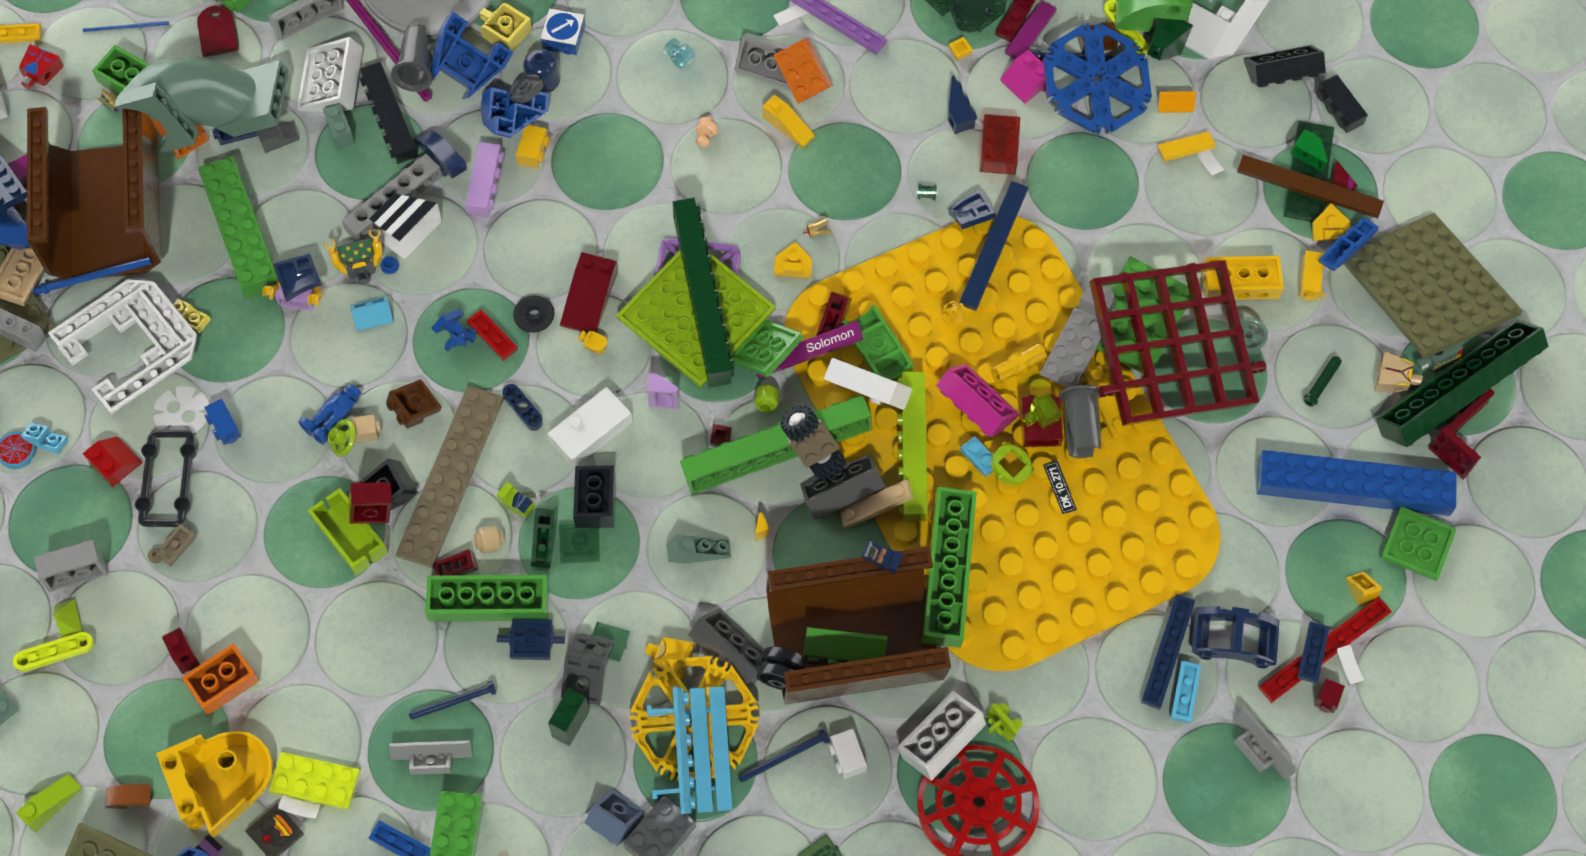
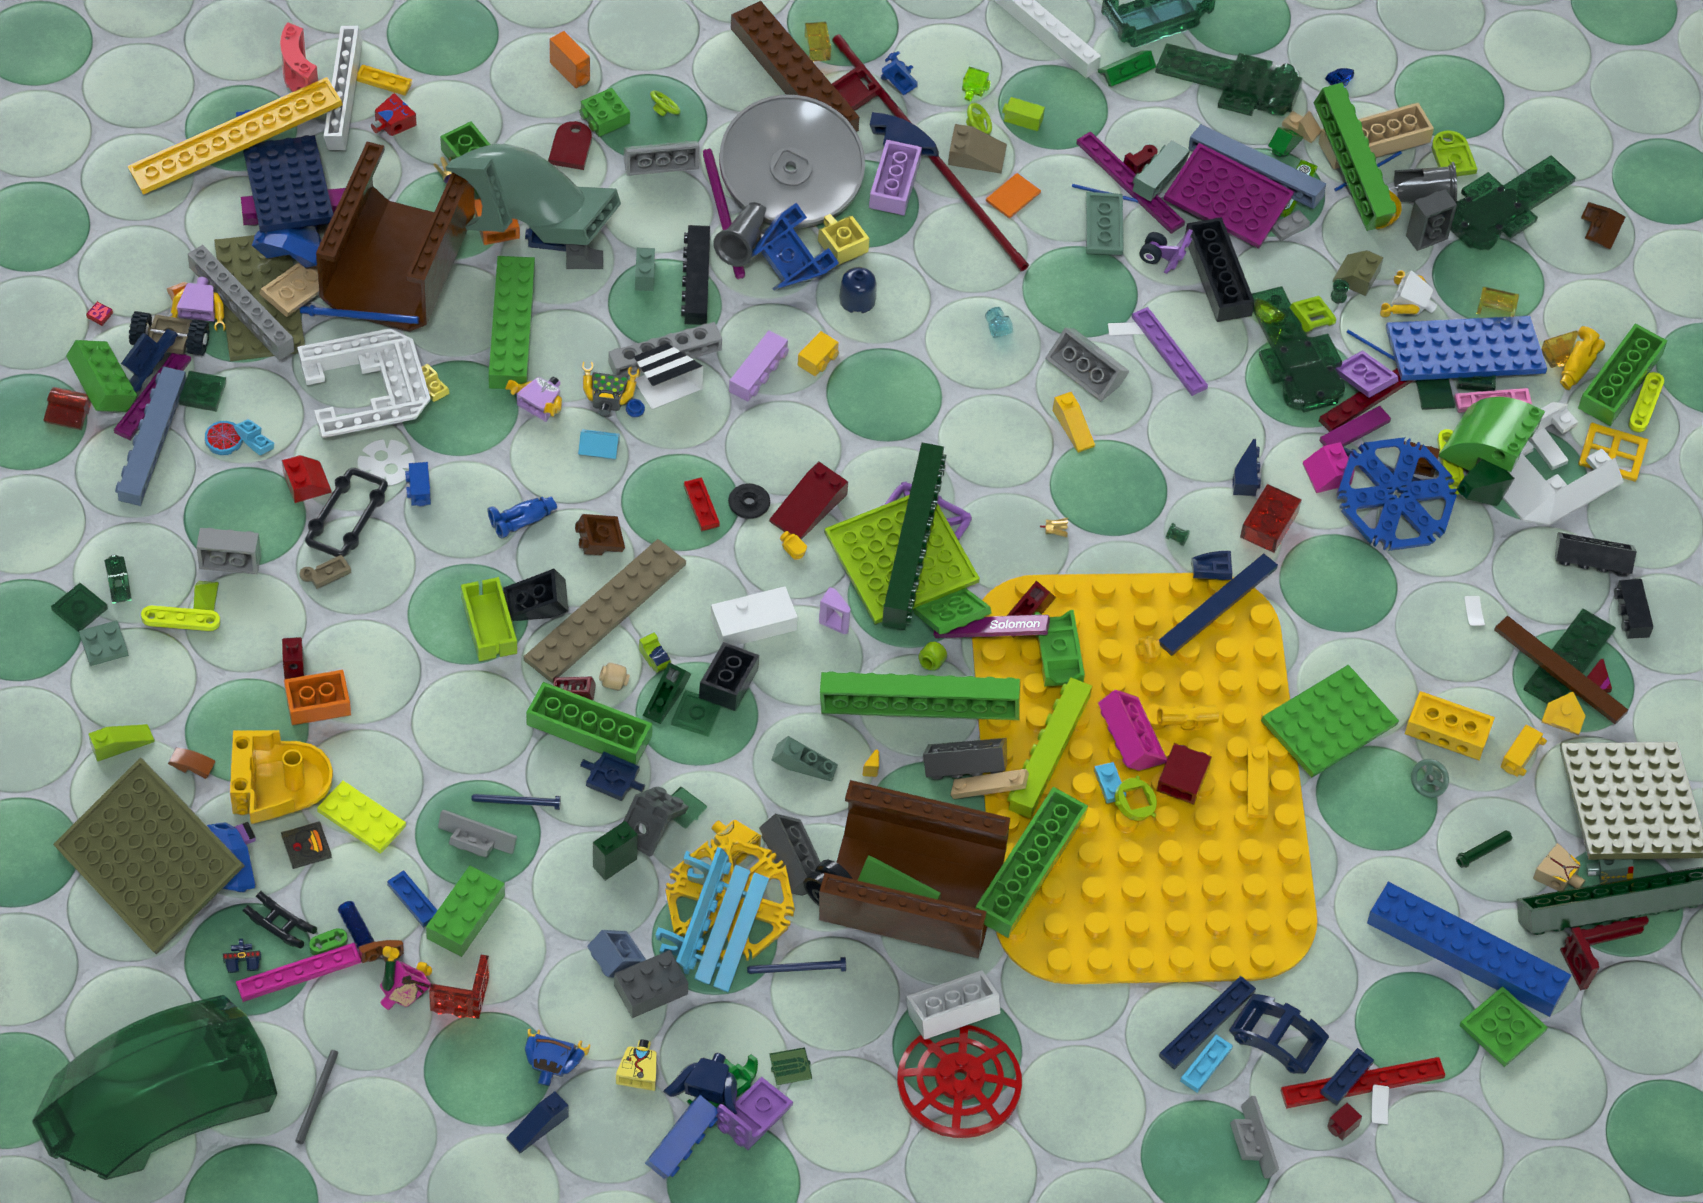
camera: 20 degrees right, 10 degrees down
blue piece [83,21,169,32] -> none
dark blue plate [273,253,321,302] -> none
white sticker [278,795,320,819] -> none
white slope [297,37,363,112] -> none
lime piece [328,419,356,457] -> none
dark red brick [348,481,392,524] -> none
tan brick [351,415,381,443] -> none
dark blue slope [413,129,467,179] -> none
blue piece [431,308,476,351] -> none
blue brick [481,87,550,138] -> none
dark blue beam [502,384,543,431] -> none
dark grey tile [509,74,543,104] -> none
piece [541,9,585,55] -> none
light nougat animal [695,117,718,148] -> none
dark red slope [710,423,732,445] -> none
orange brick [773,37,833,104] -> none
yellow plate [774,242,812,279] -> none
plate [780,404,846,480] -> none
white brick [824,358,913,410] -> none
white brick [827,729,867,779] -> none
dark blue leg [861,541,903,574] -> none
yellow plate [948,37,973,61] -> none
lime hips [985,703,1023,742] -> none
clear neon green brick [1023,393,1061,428] -> none
light grey hinge [1040,285,1116,388] -> none
black sticker [1043,461,1077,514] -> none
dark grey piece [1058,385,1101,458] -> none
dark red piece [1089,260,1266,426] -> none
light orange slope [1157,91,1196,113] -> none
yellow tile [1157,131,1216,162] -> none
green slope [1291,130,1328,172] -> none
blue slope [1319,217,1379,271] -> none
yellow slope [1346,571,1382,605] -> none

